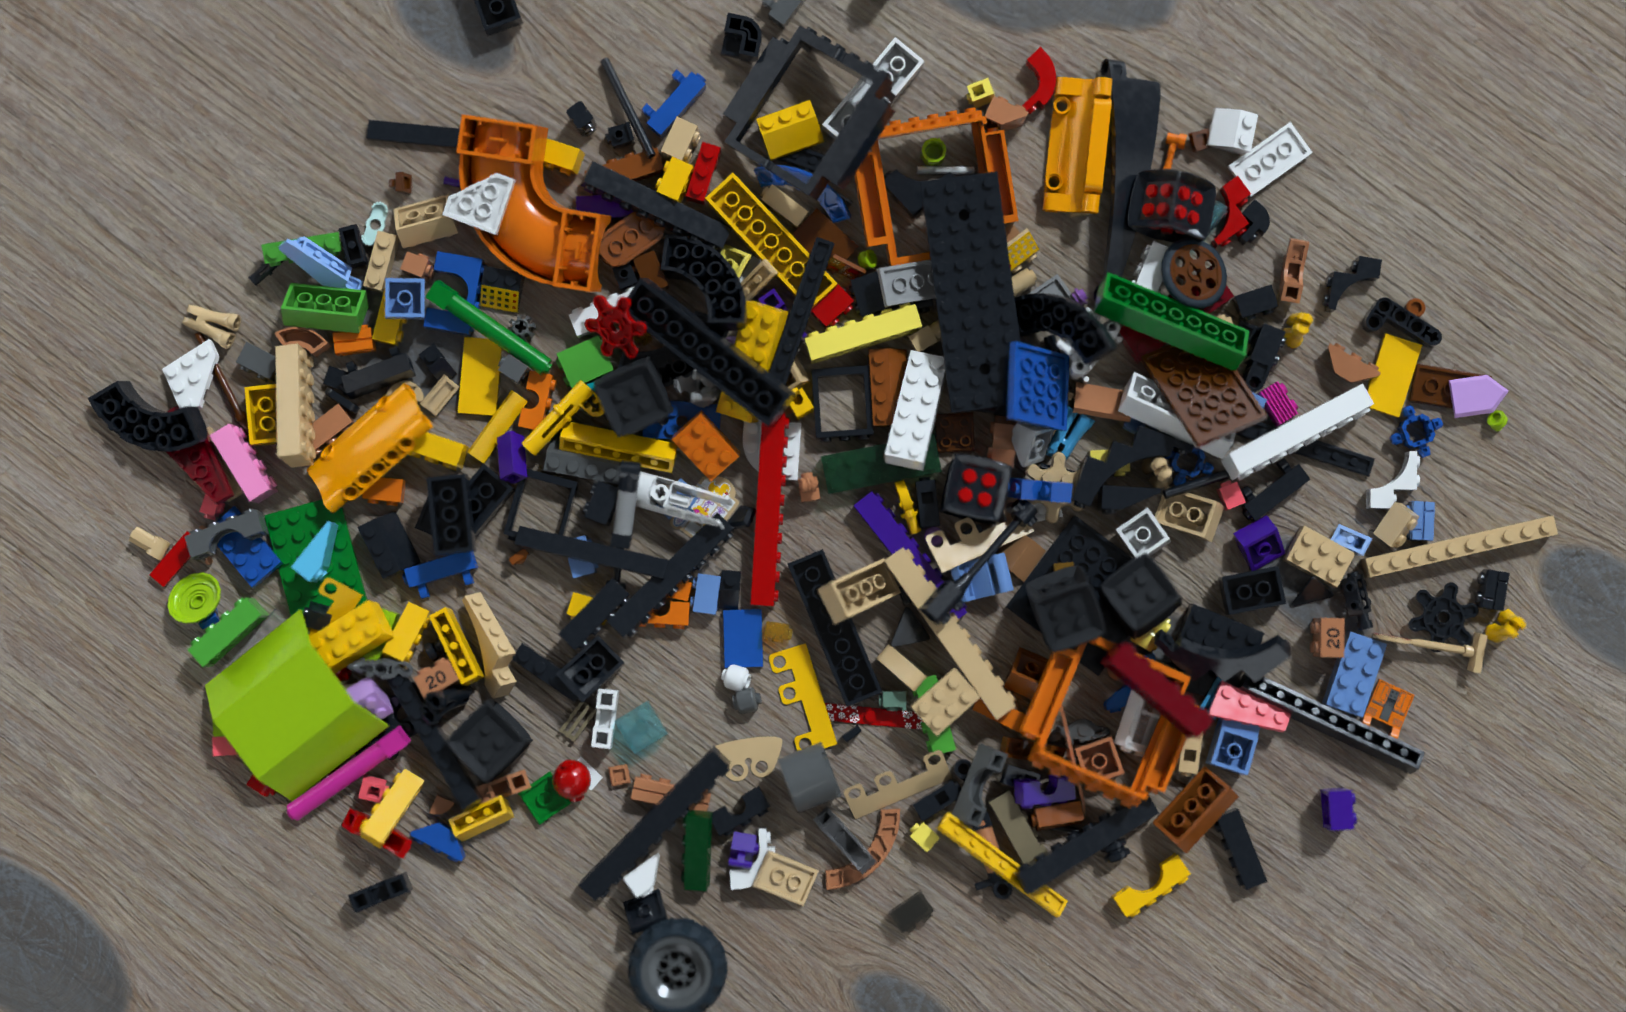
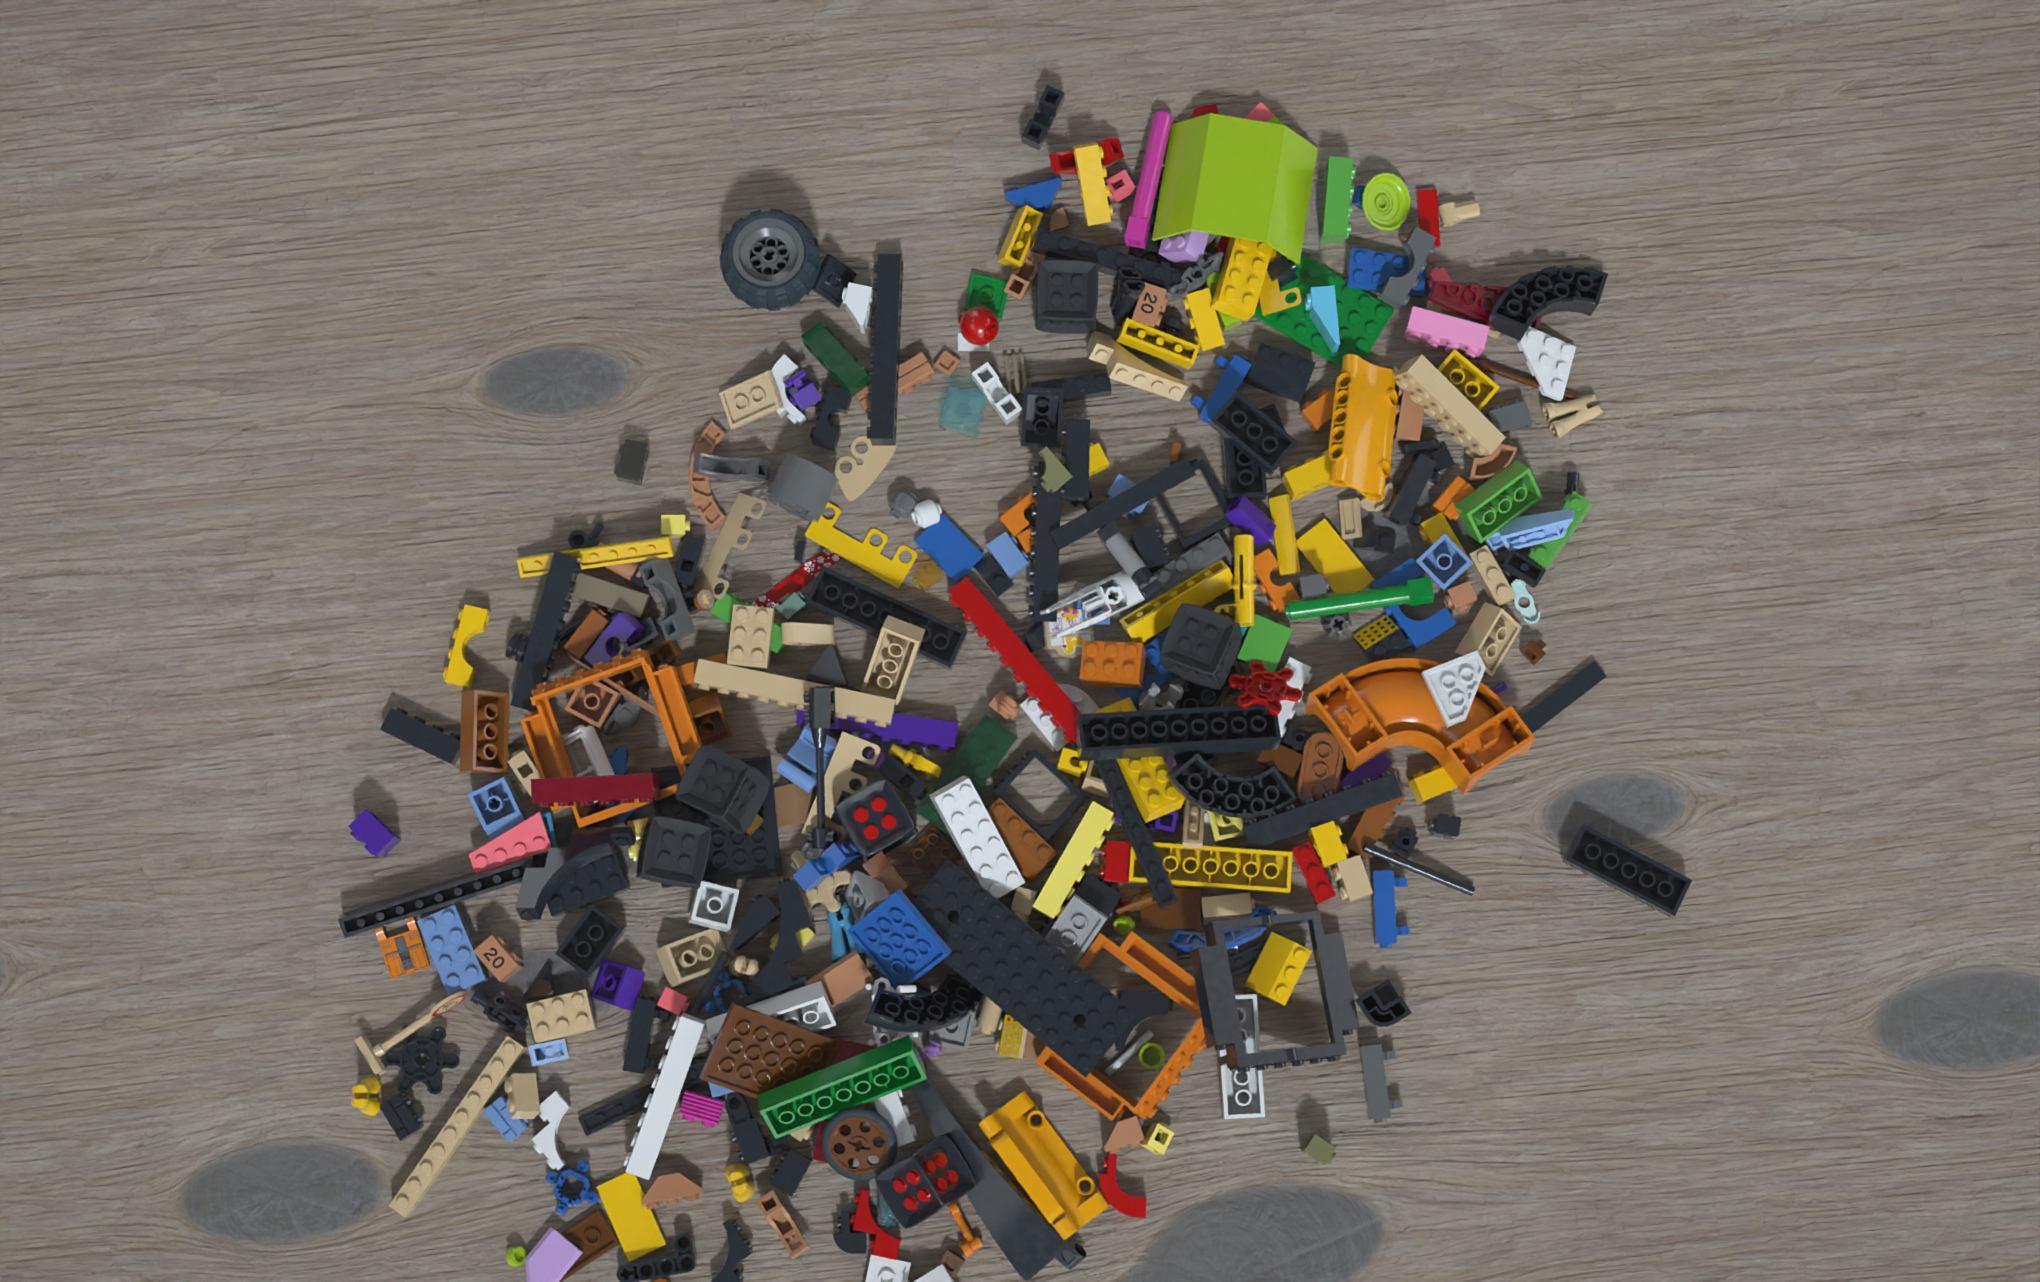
camera: 135 degrees right, 5 degrees down
none -> tile [694,590,715,611]
none -> olive arch [1039,446,1073,494]

